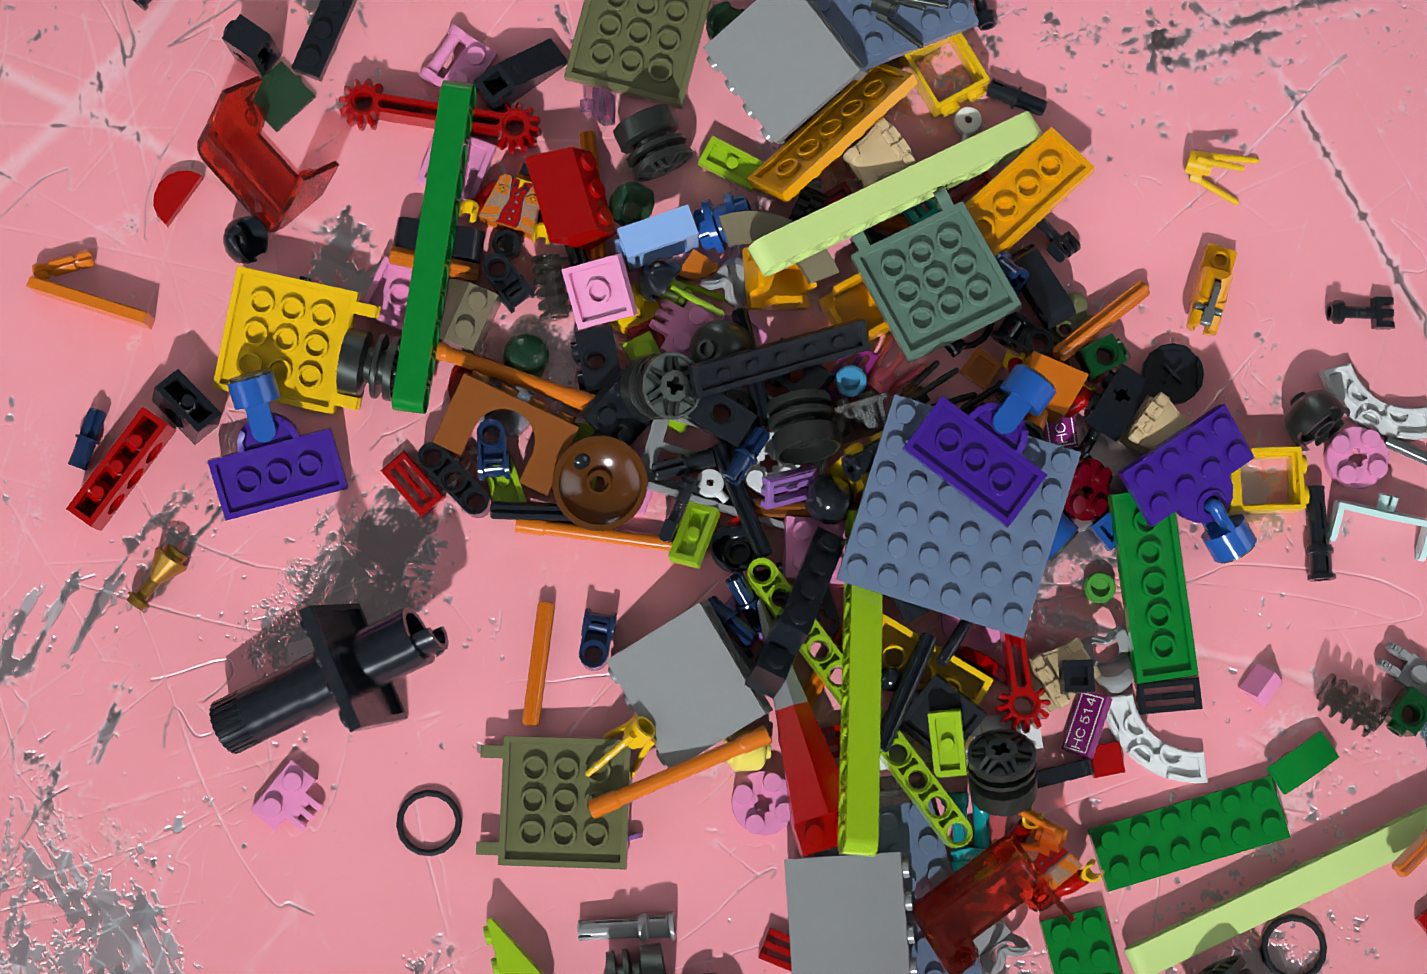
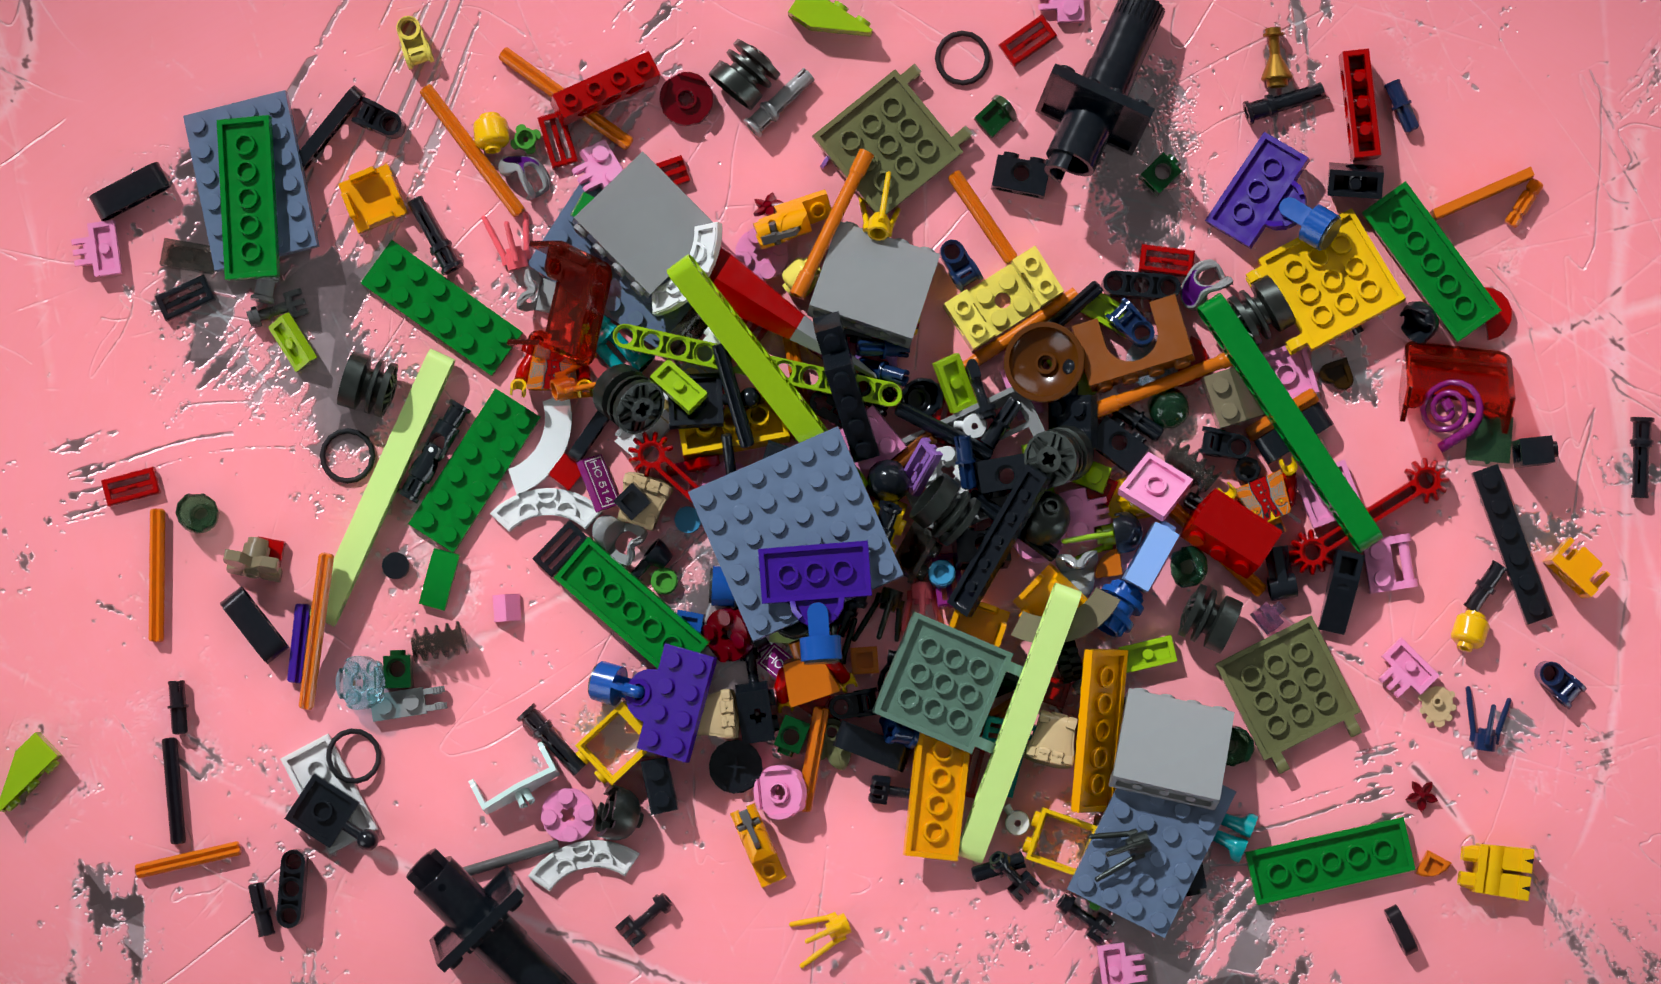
camera: 140 degrees right, 5 degrees up
none -> black tile [382,552,410,579]
none -> black piece [397,399,471,504]
none -> white tile [508,398,572,495]
none -> black bar [631,538,673,579]
none -> black brick [640,757,679,815]
none -> white tile [652,222,722,316]
none -> dark azure tile [674,506,701,533]
none -> light orange plate [753,189,831,250]
none -> dark red plant [753,192,784,217]
none -> bright pink plate [754,765,807,820]
none -> light yellow plate [943,246,1064,352]
none -> dark green tile [974,95,1017,138]
none -> black hinge [989,851,1040,903]
none -> black brick [991,151,1048,199]
none -> red tile [998,14,1057,68]
none -> black axle [1112,405,1164,441]
none -> dark green brick [1139,152,1182,197]
none -> light grey piece [1180,259,1233,311]
none -> black pin [1243,82,1326,125]
none -> black piece [1265,545,1298,601]
none -> dark brown tile [1319,357,1354,391]
none -> green plate [1361,181,1502,343]
none -> magenta piece [1420,379,1484,453]

